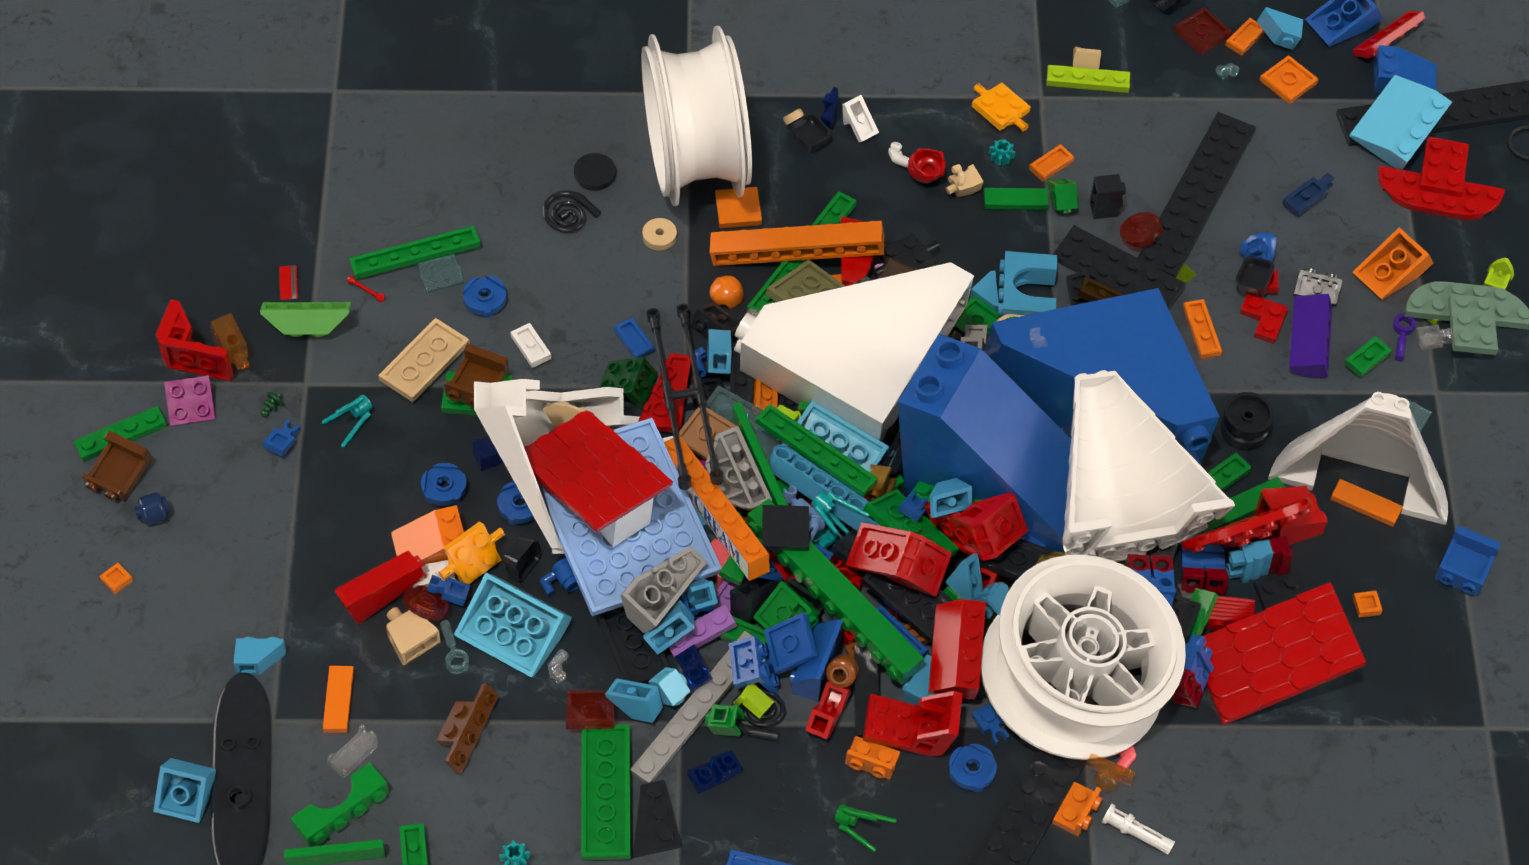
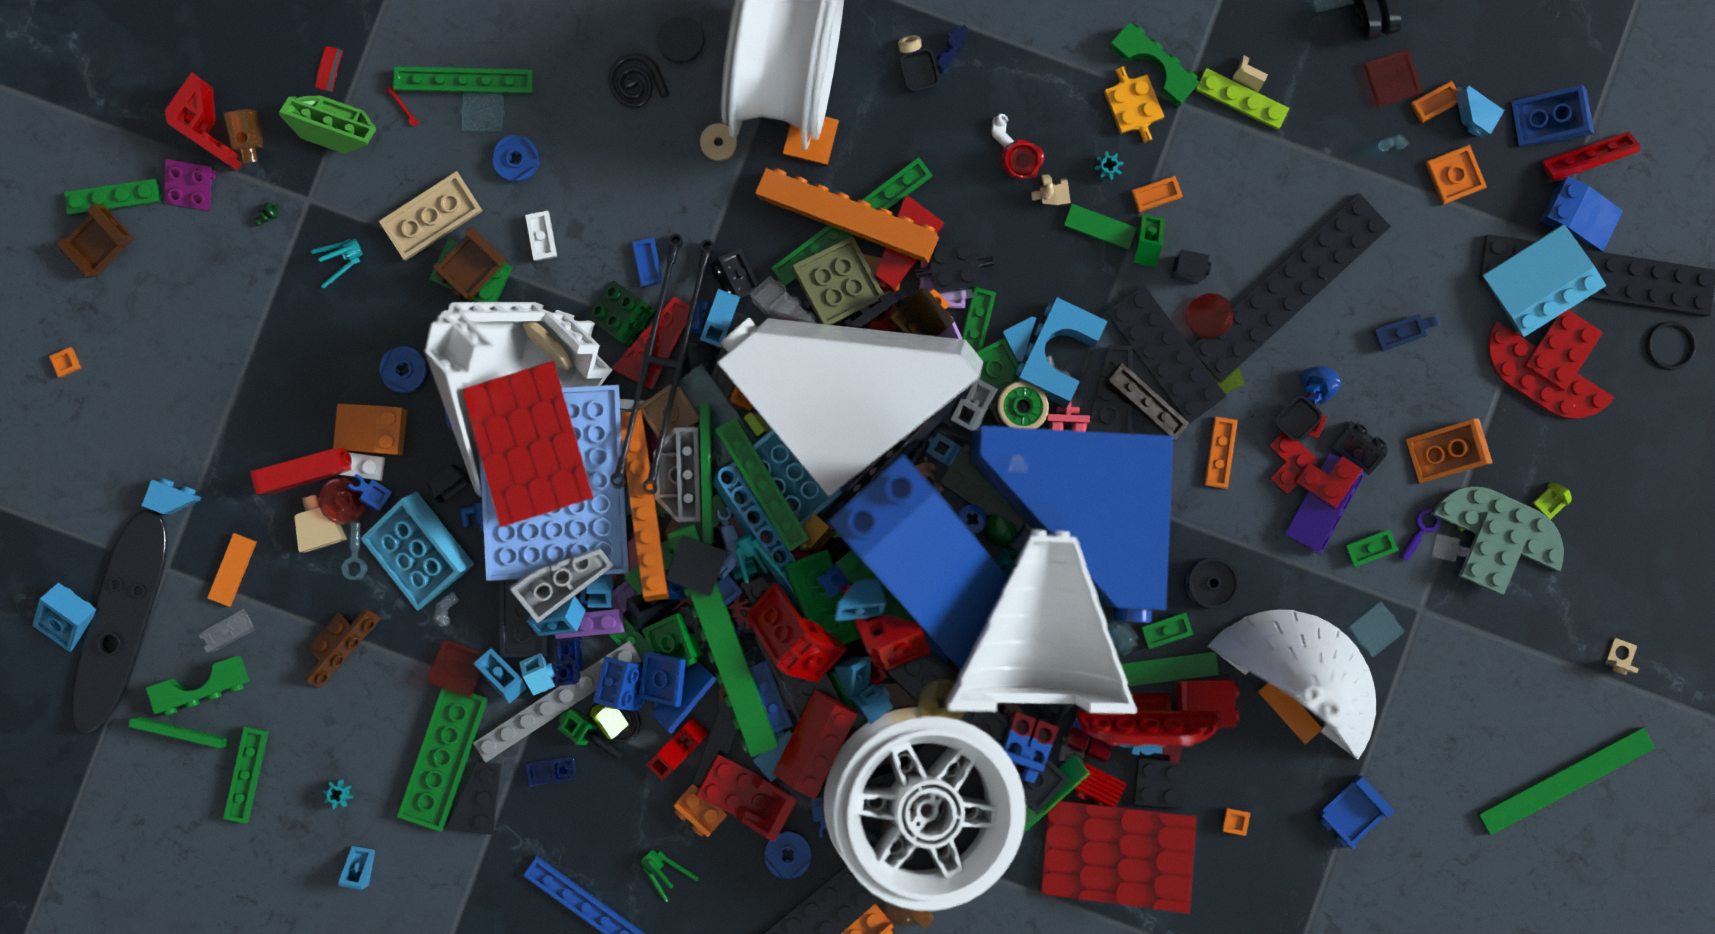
camera: 25 degrees right, 30 degrees up
dark blue head [134,492,170,525] -> none
blue plate [263,420,300,457] -> none
light orange plate [438,522,505,584] -> none
orange hair [710,276,744,309] -> none
dark orange head [826,654,859,688] -> none
white slope [842,95,879,142] -> none
hips [1172,634,1214,708] -> none
none -> green arch [1109,22,1200,108]
none -> red plate [1296,456,1363,509]

